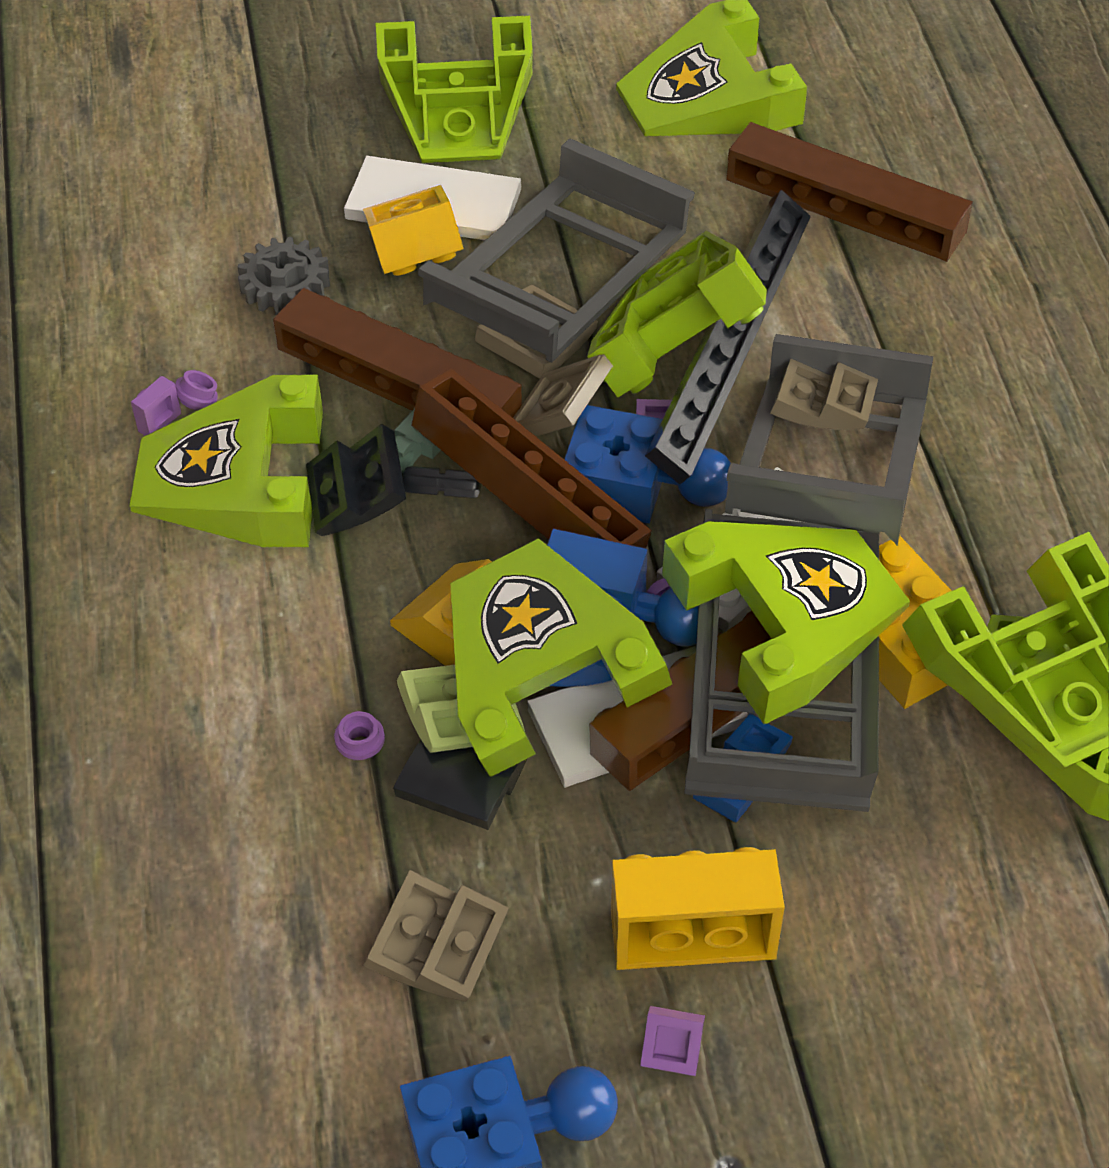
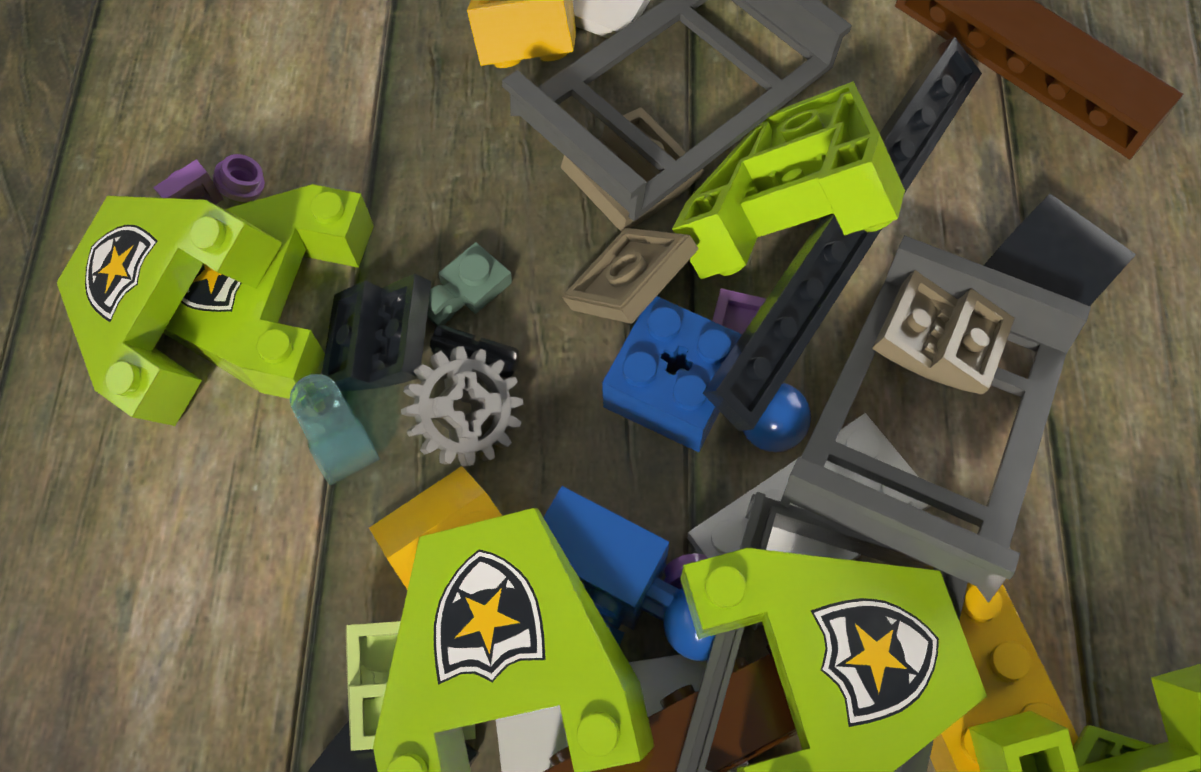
camera: 15 degrees right, 15 degrees up
dark grey gear [238,237,330,315] -> none
reddish brown brick [273,288,522,418] -> none
medium lavender plate [334,711,385,760] -> none
reddish brown brick [411,368,652,549] -> none
none -> lime wedge [56,196,282,426]
none -> clear light blue piece [289,374,380,486]
none -> light grey gear [401,346,523,466]
none -> black slope [983,194,1136,306]

